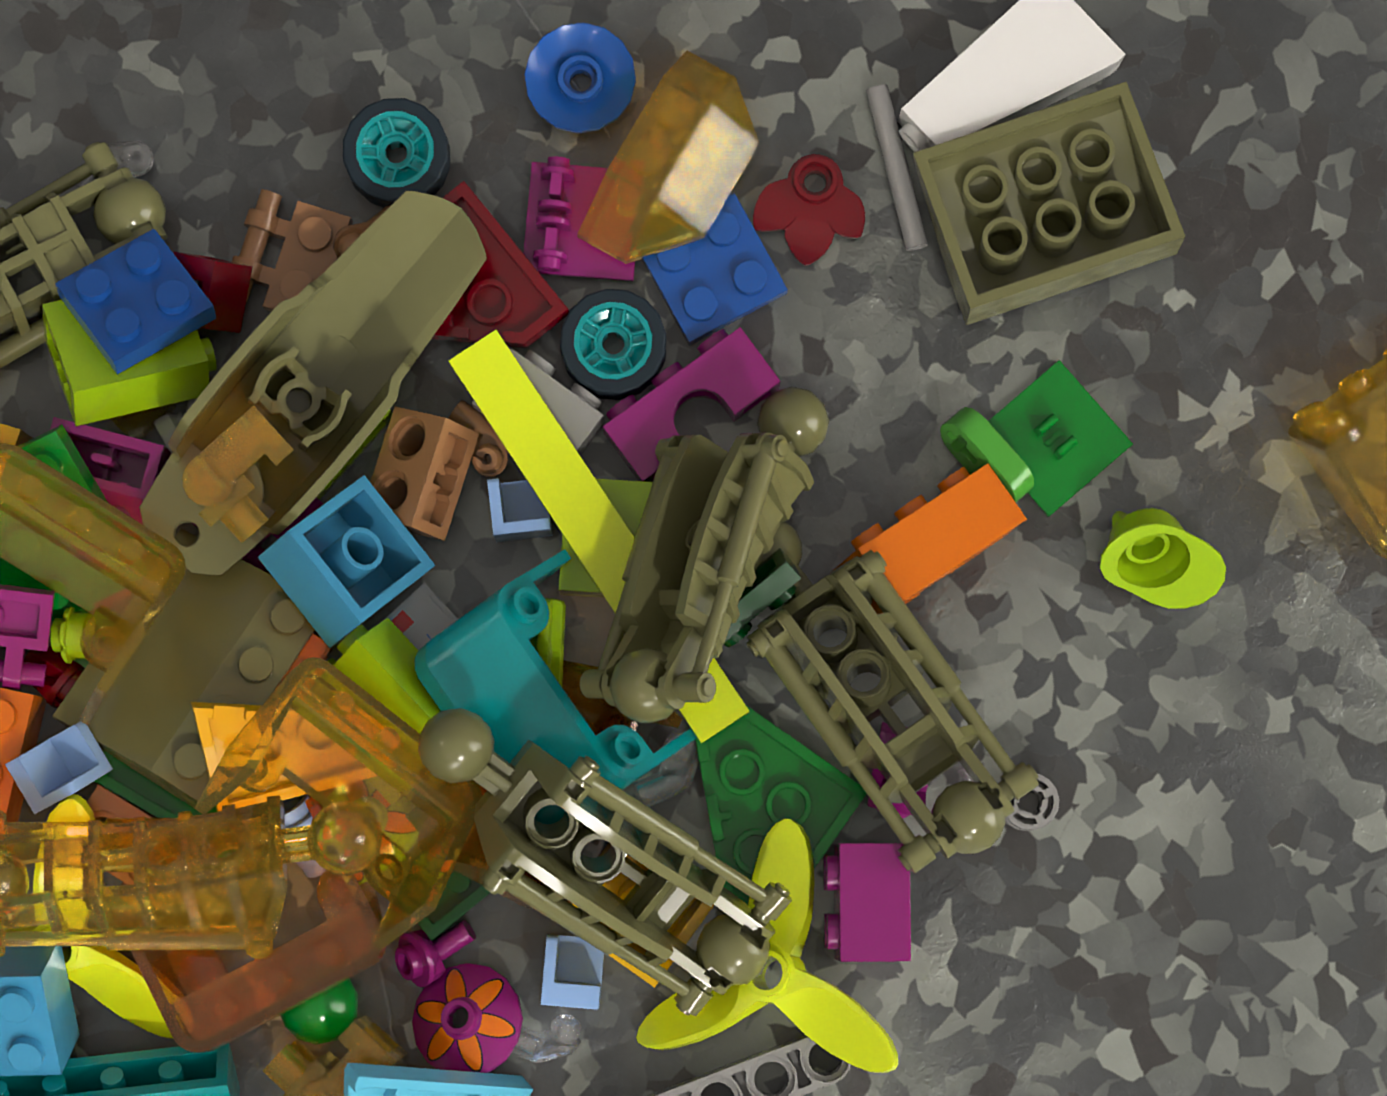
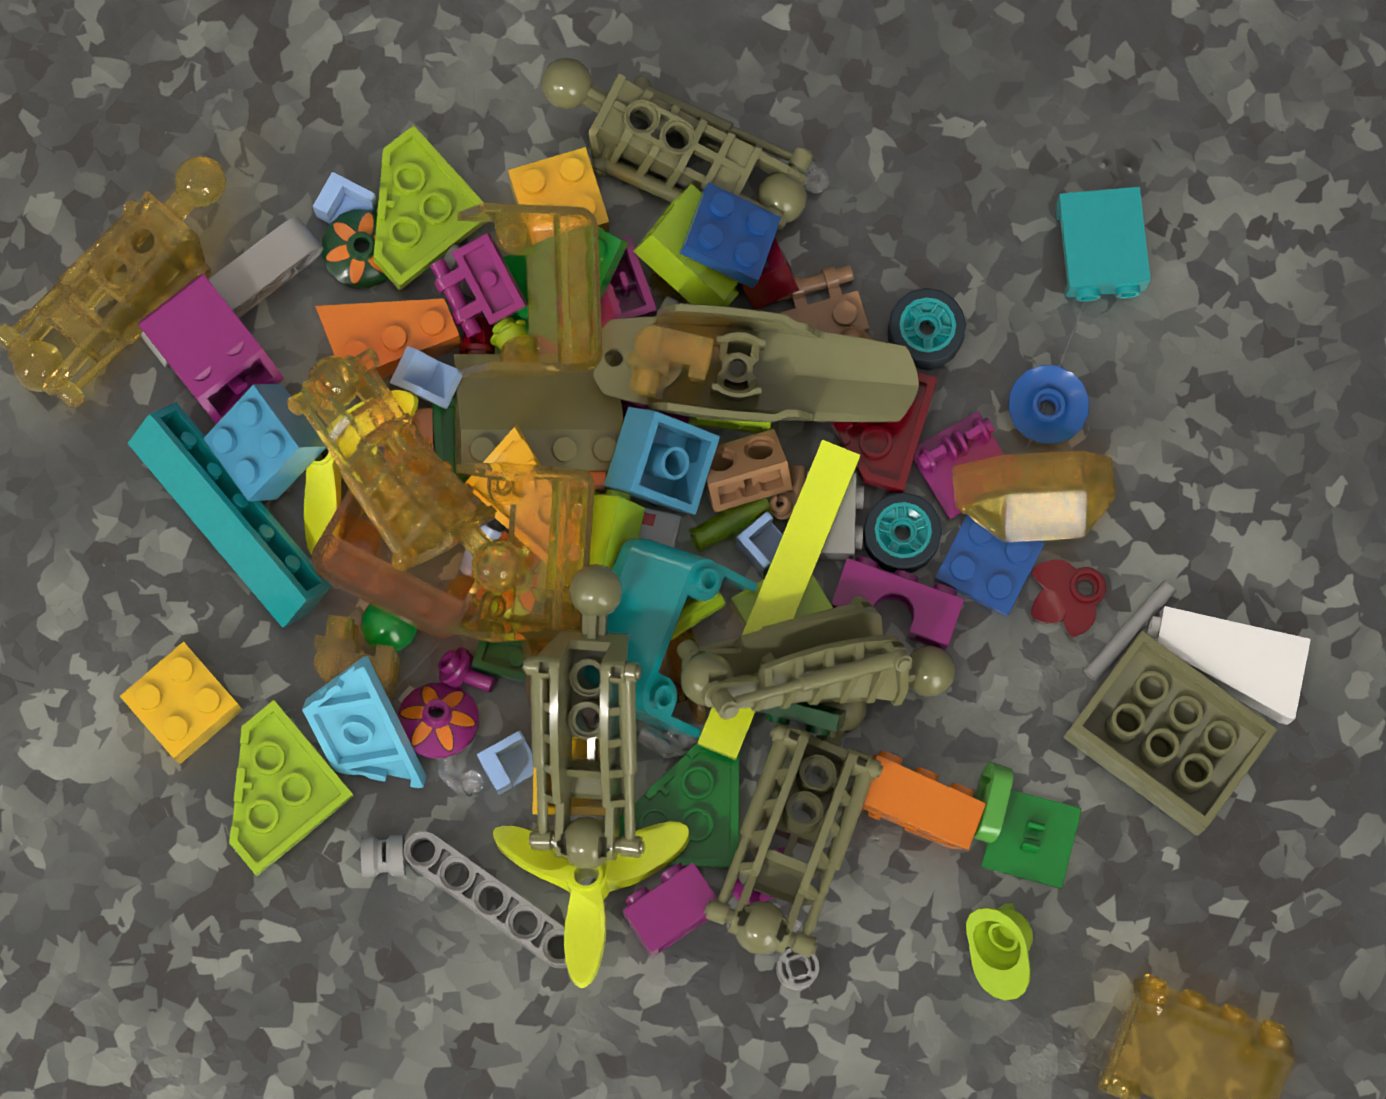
camera: 55 degrees right, 5 degrees down
none -> clear neon green pin [688,498,772,552]

